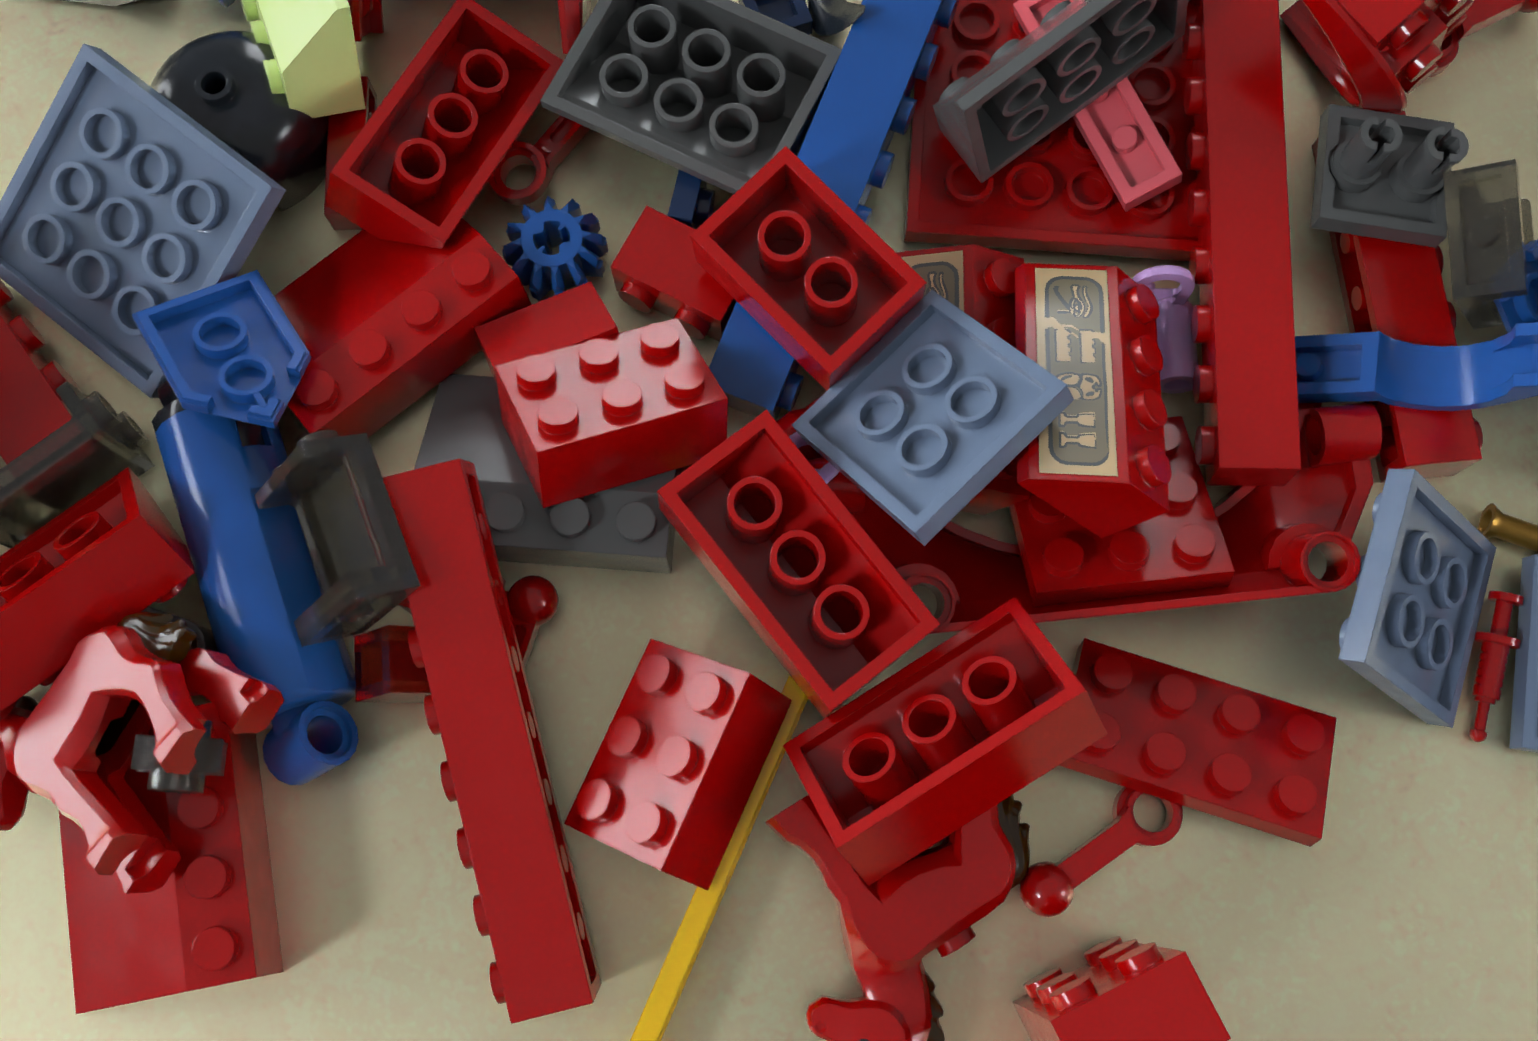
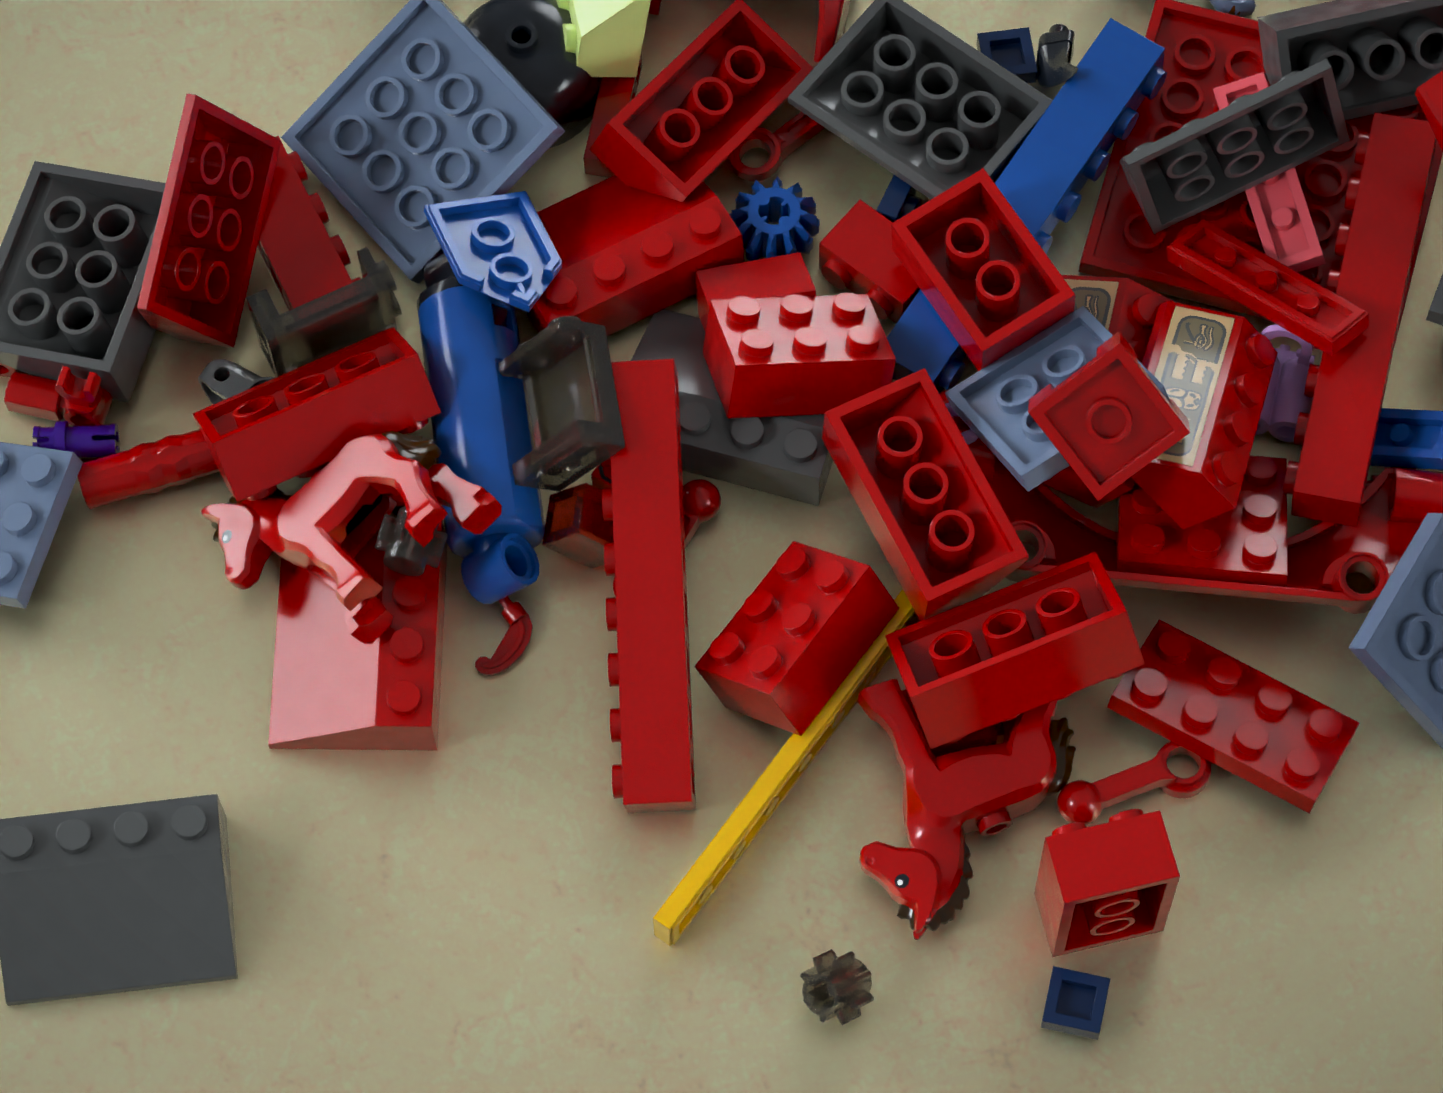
camera: 15 degrees right, 10 degrees down
none -> red piece [475,596,533,676]
none -> red panel [1028,331,1190,501]
none -> red tile [1167,219,1369,357]

